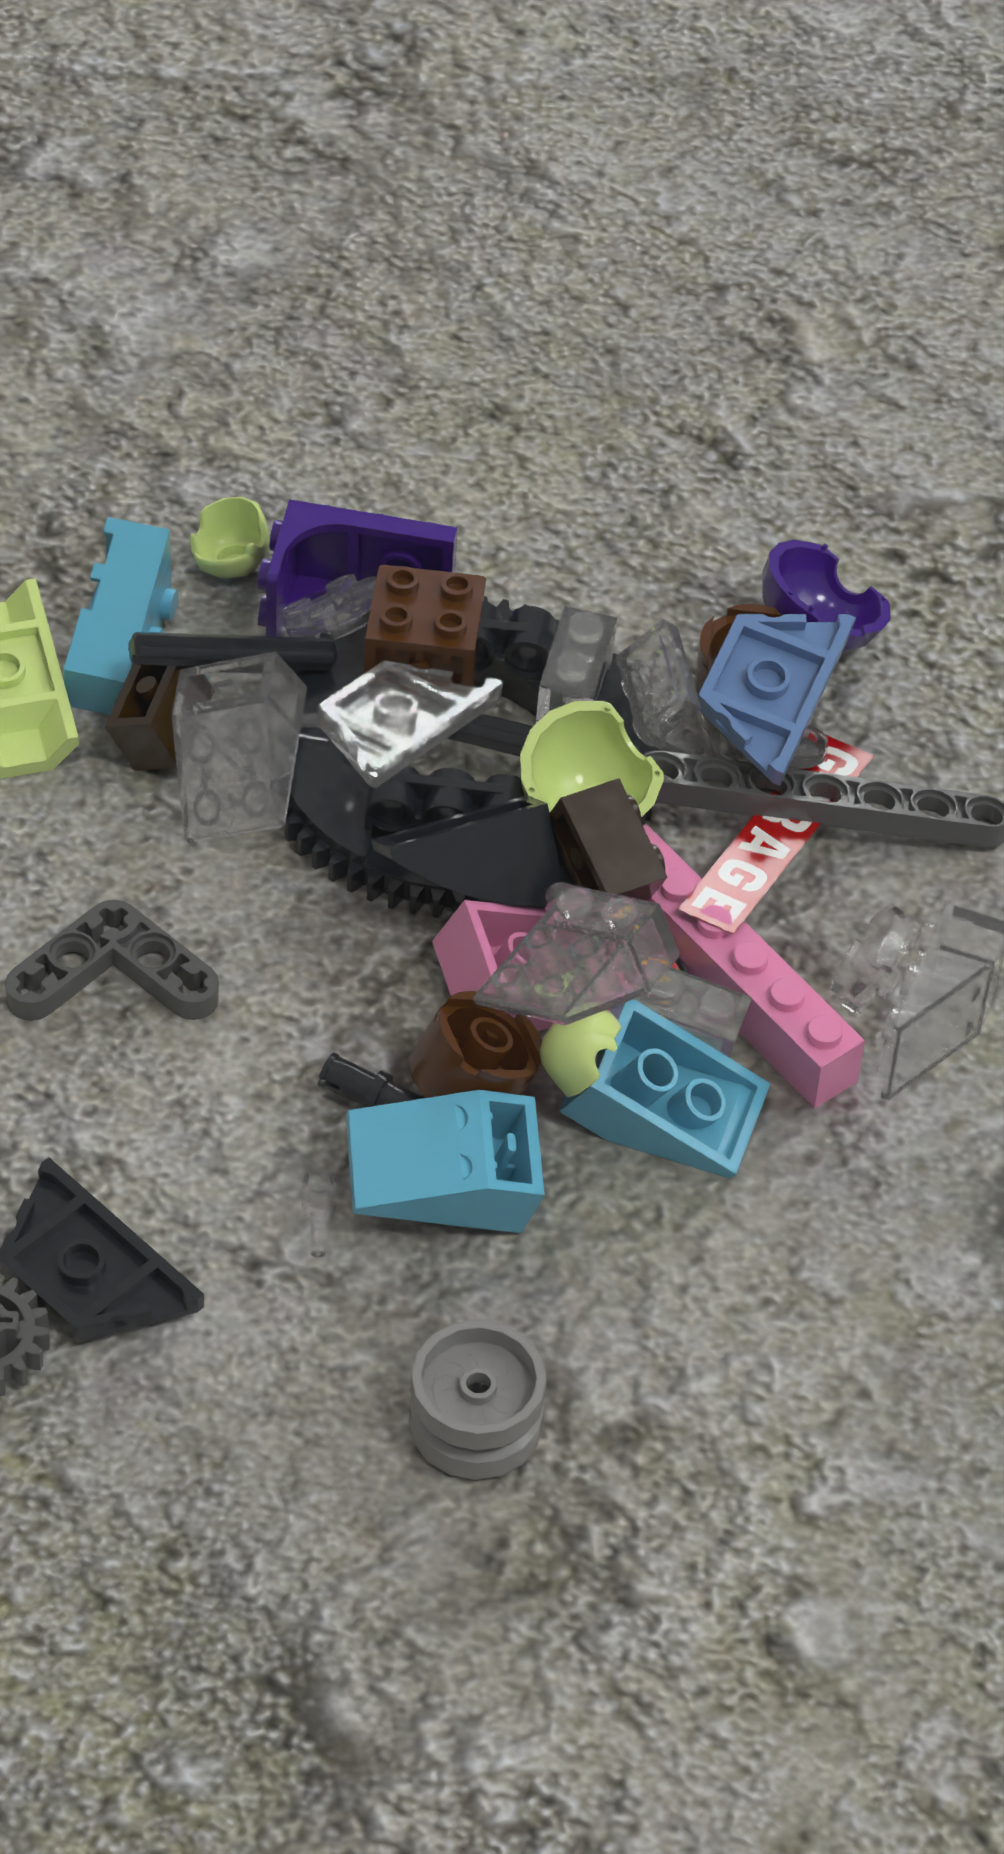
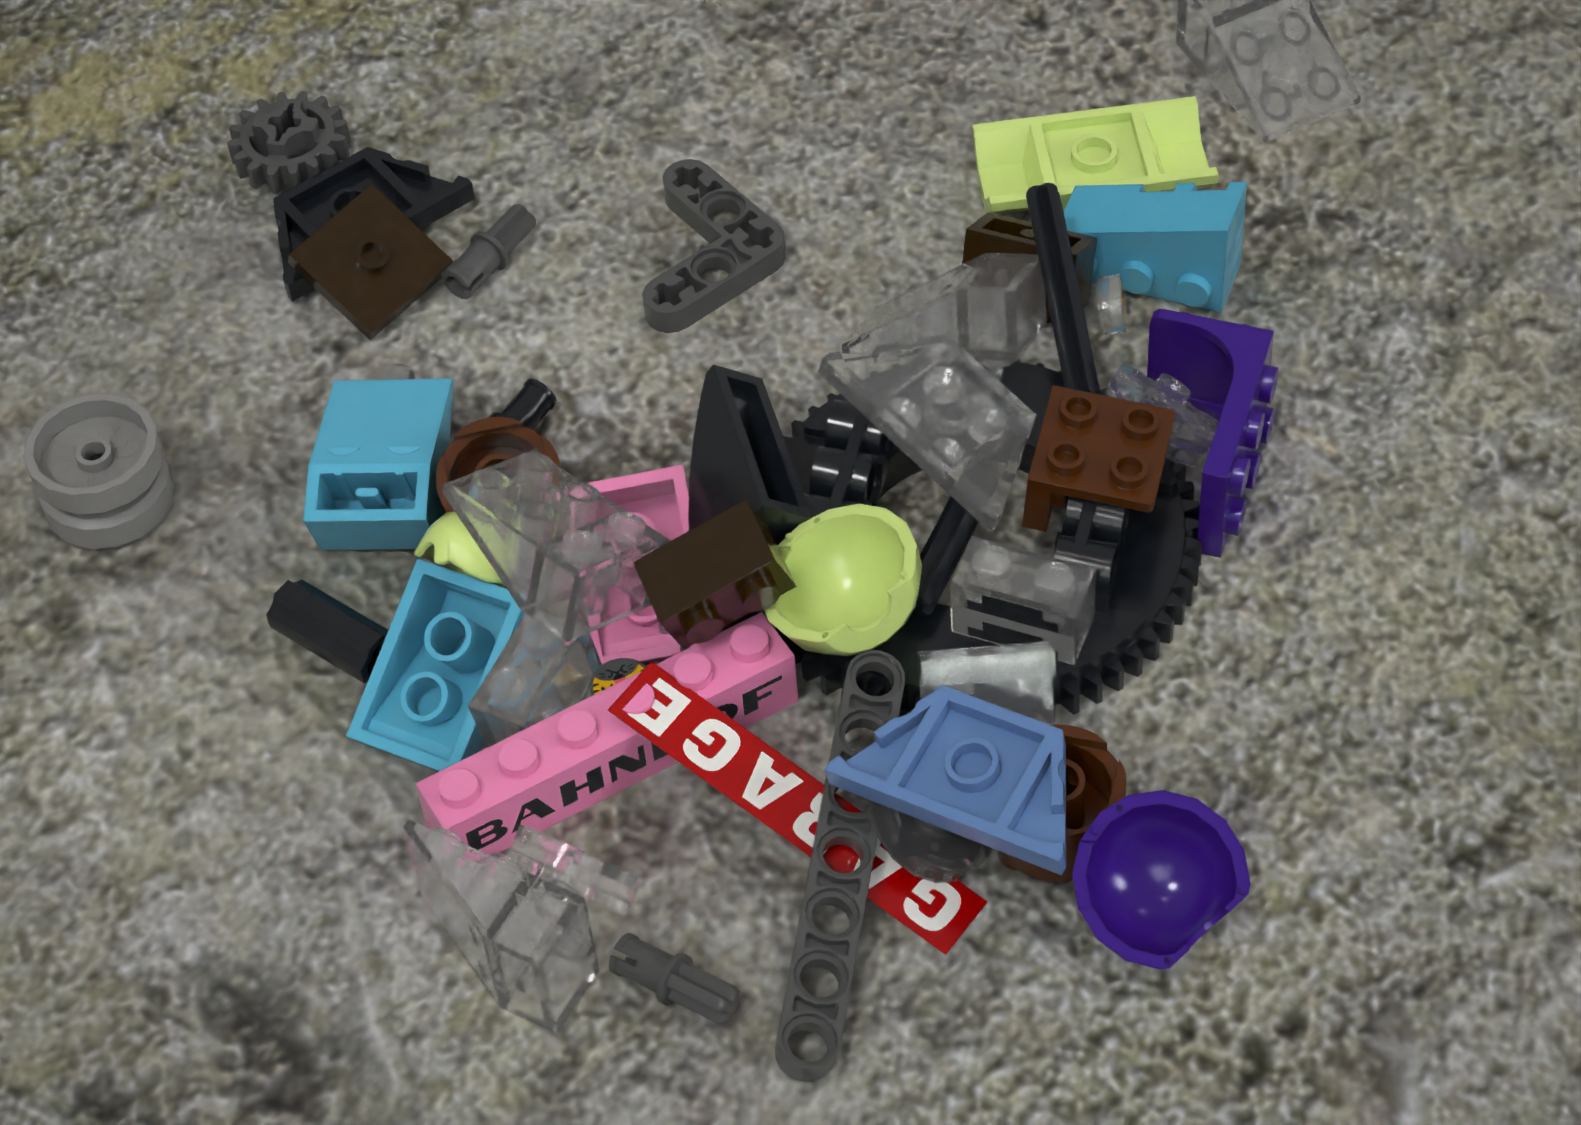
camera: 105 degrees right, 0 degrees up
yellowish green hair [190,497,270,579] -> none
none -> black axle [266,579,388,683]
none -> dark brown plate [288,184,453,340]
none -> dark grey axle [441,204,536,299]
none -> dark grey axle [609,933,740,1024]

